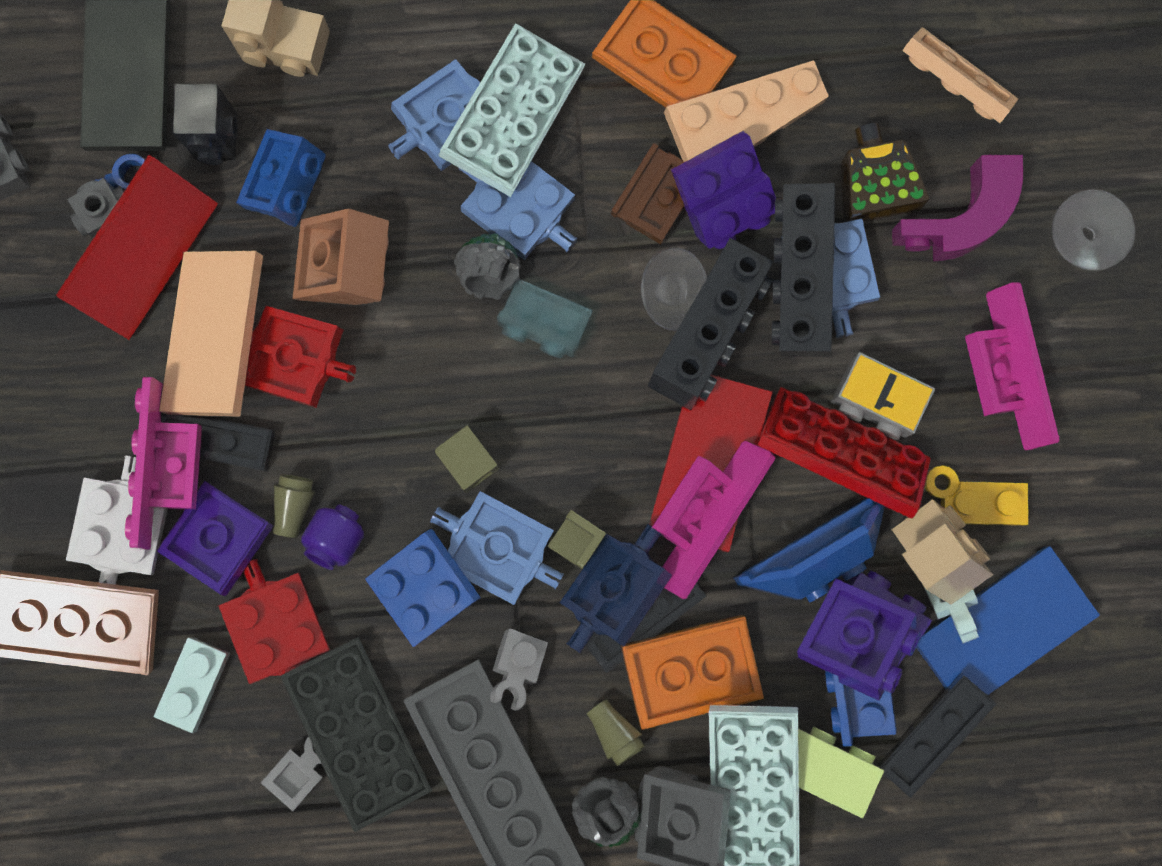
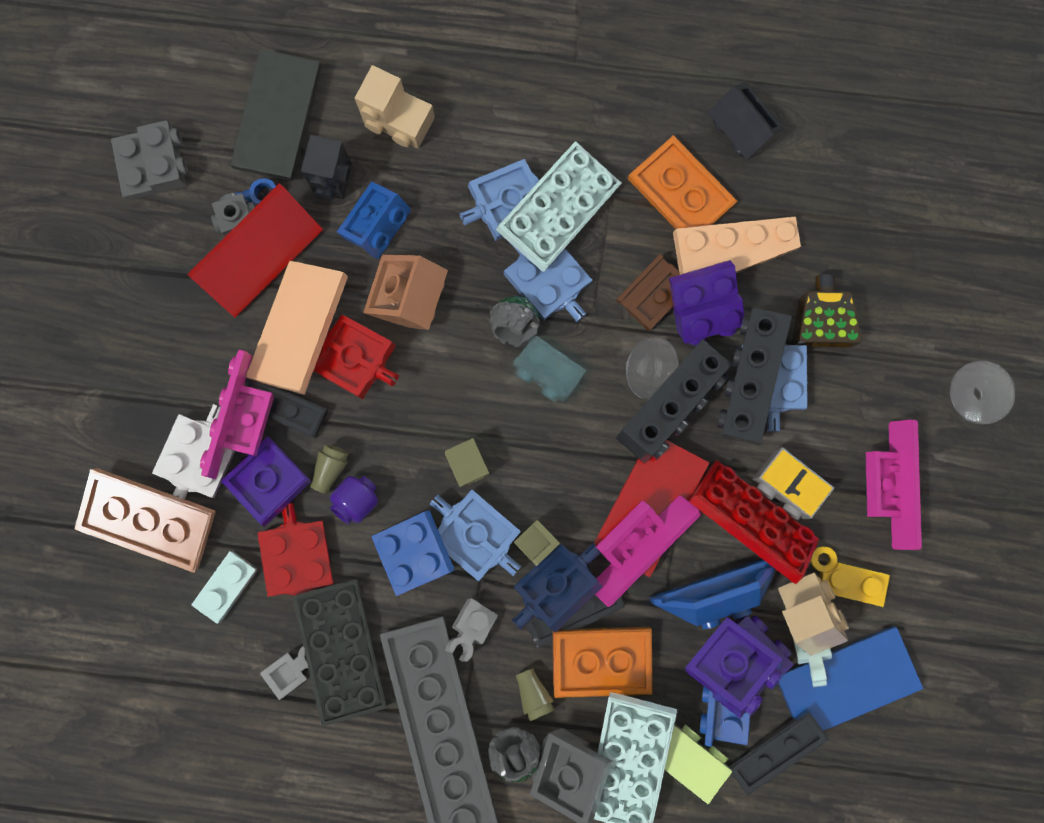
camera: 15 degrees right, 0 degrees up
magenta arch [892,155,1023,261] -> none
light nougat plate [902,27,1018,123] -> none

